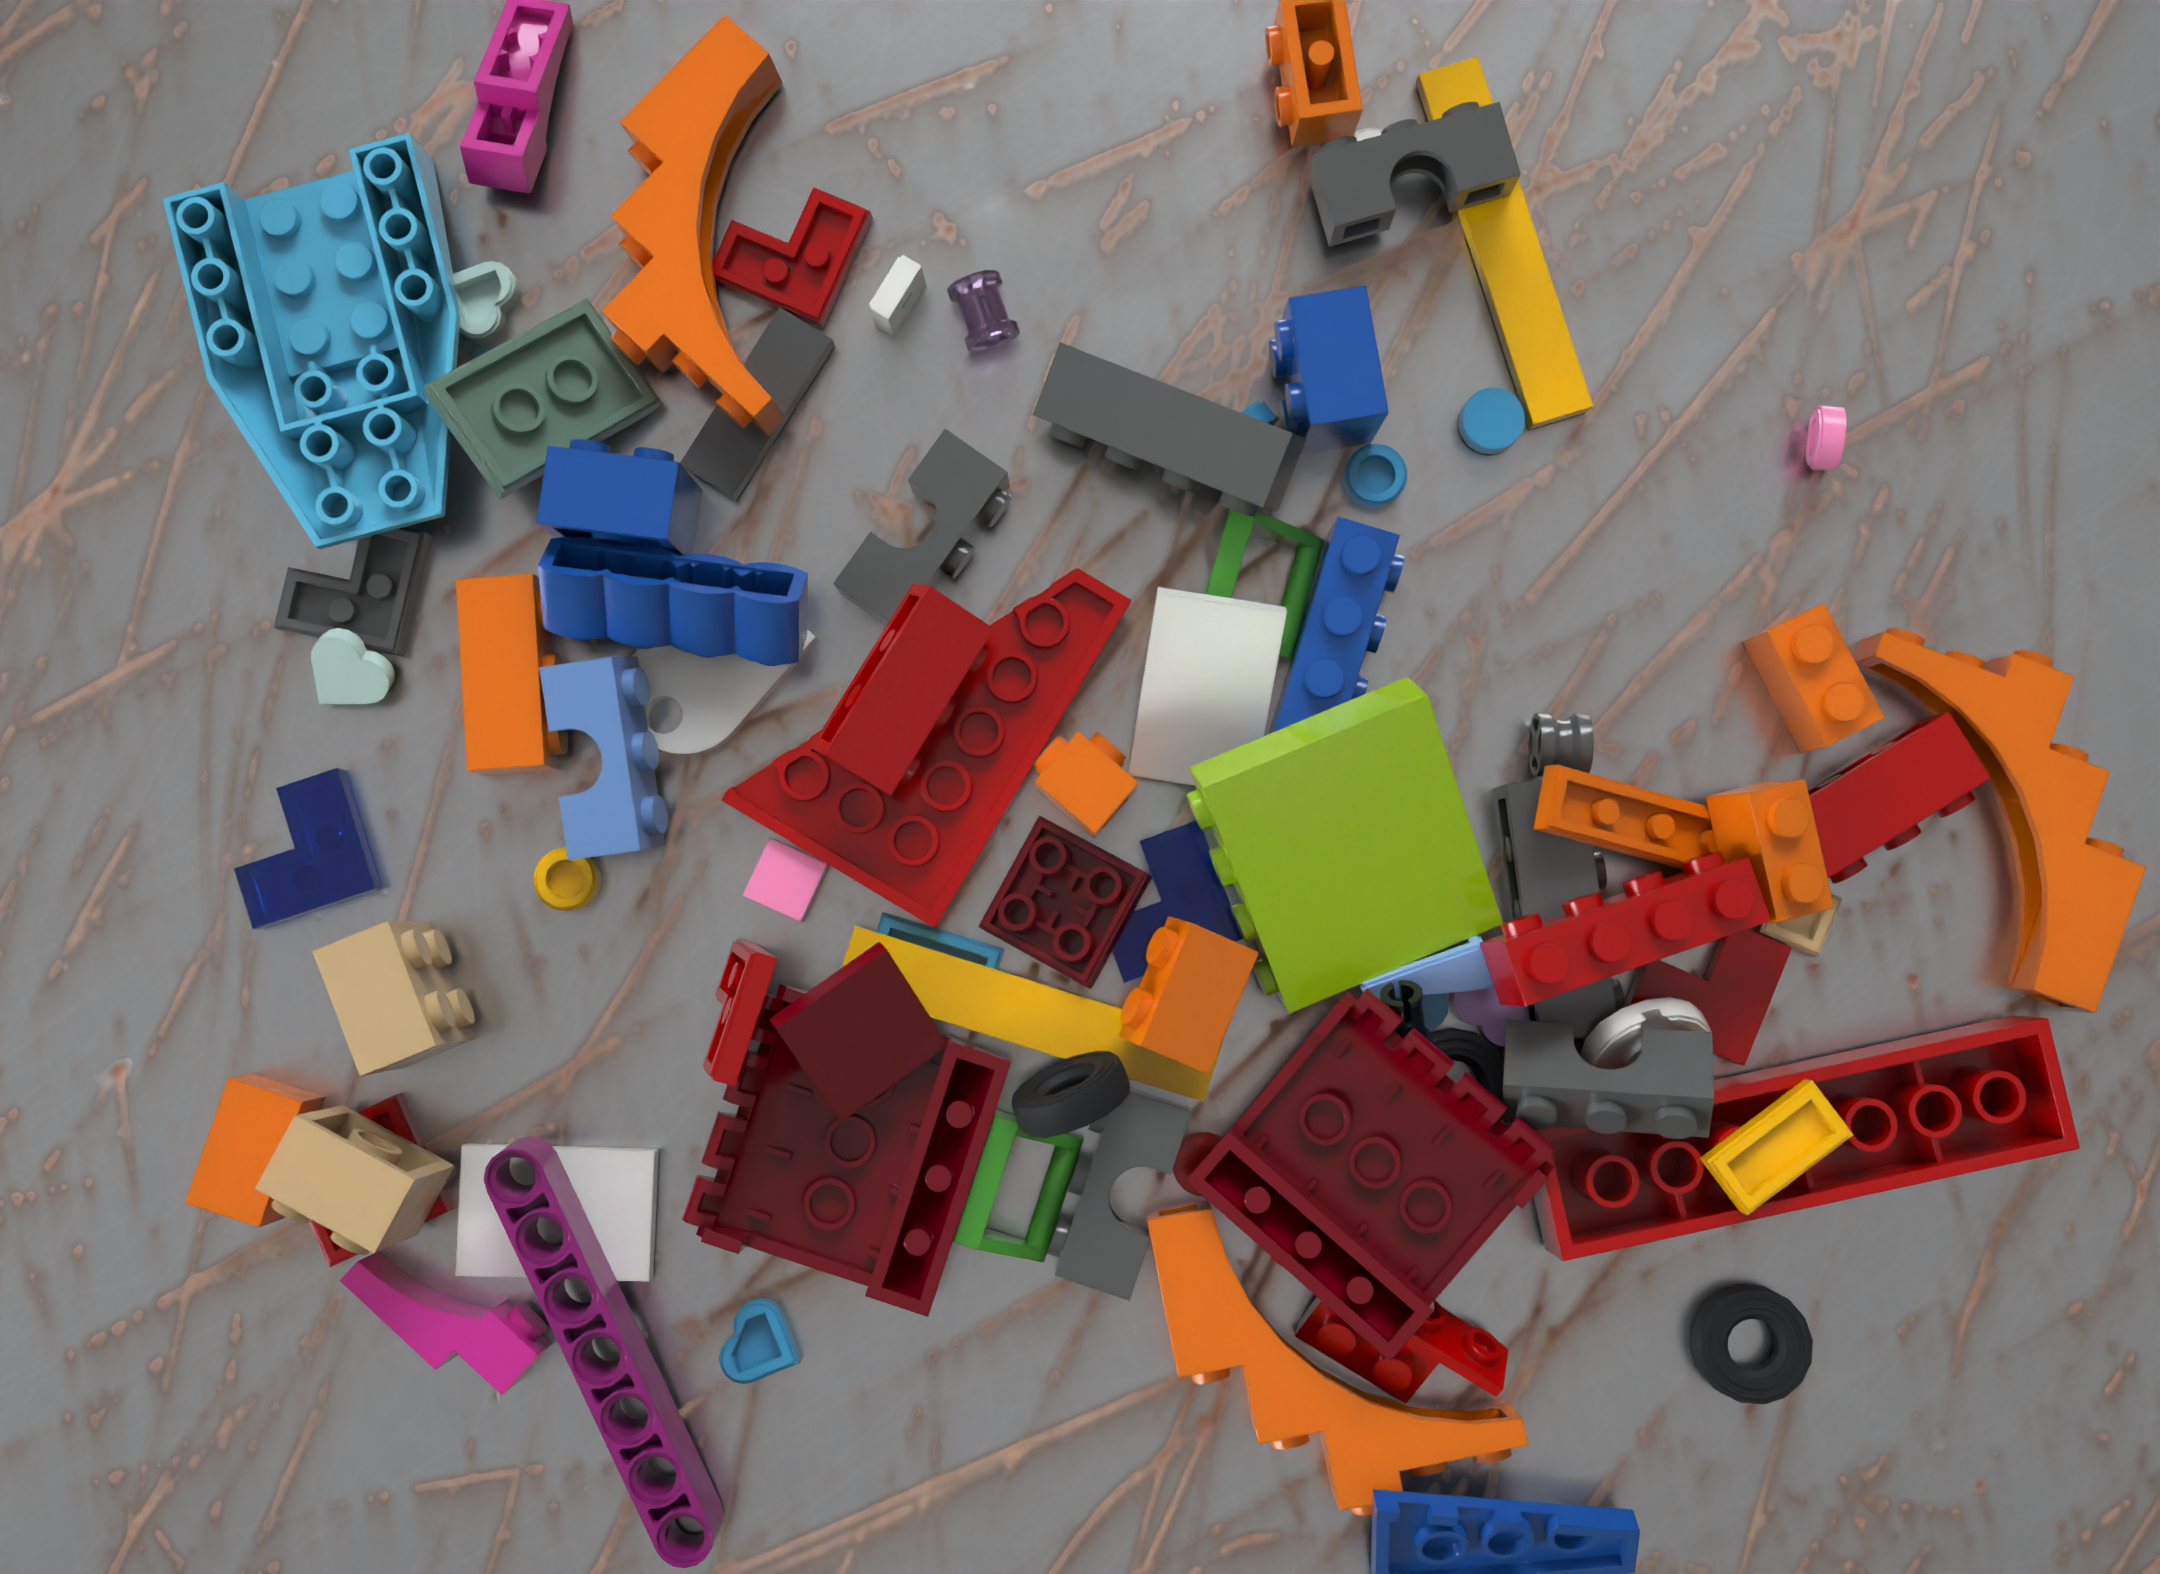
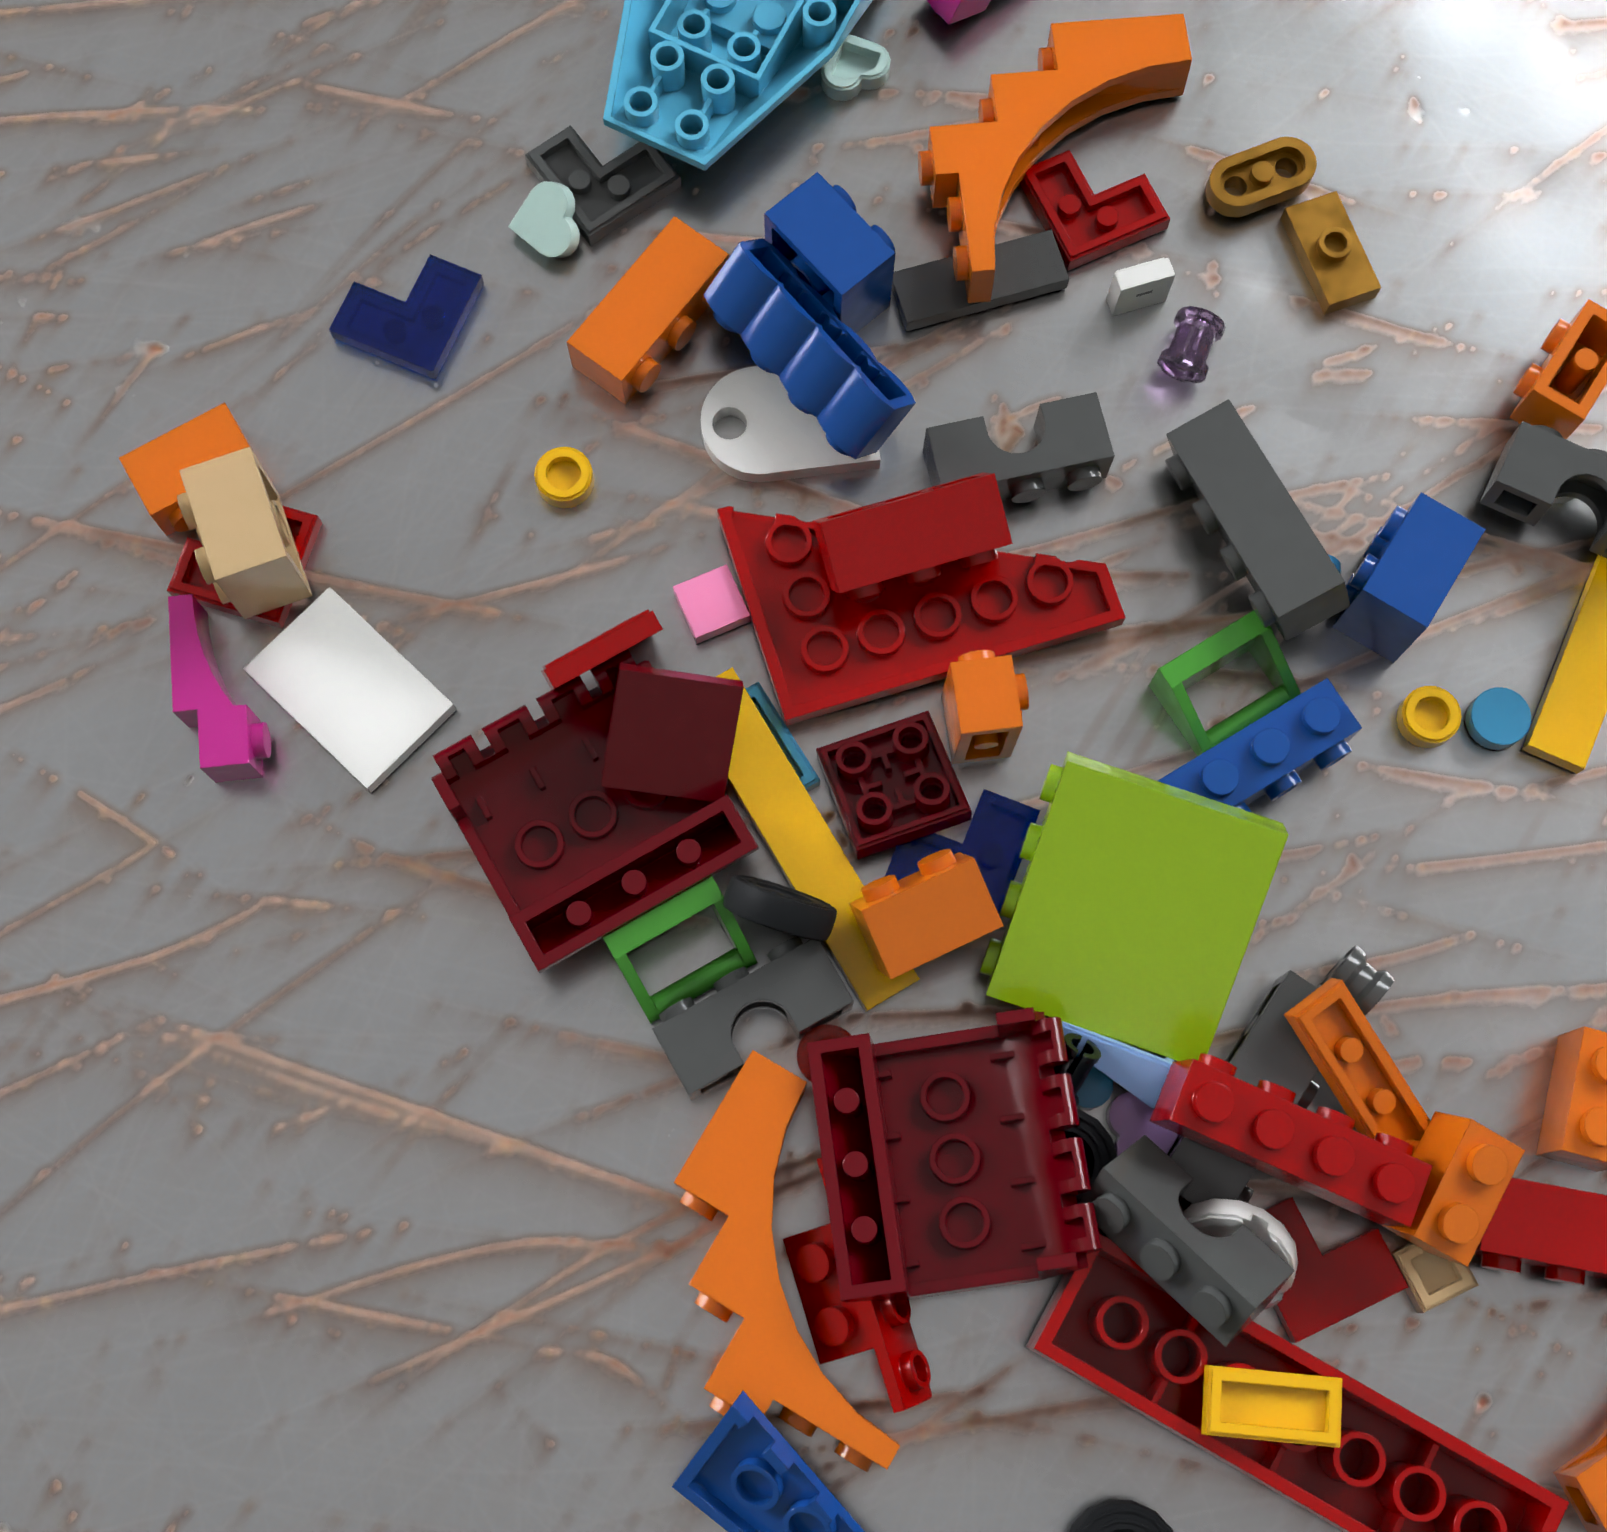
camera: 40 degrees right, 10 degrees down
tan brick [312,921,475,1076] -> none
sand green tile [424,298,661,499] -> none
magenta beam [484,1136,724,1568] -> none
medium blue arch [539,656,668,860] -> none
dark azure tile [719,1297,802,1384] -> none
white tile [1128,587,1287,786] -> none
dark azure tile [1342,444,1408,510] -> none
none -> pearl gold plate [1205,137,1317,217]
none -> pearl gold plate [1280,191,1382,315]
none -> yellow tile [1396,686,1461,748]

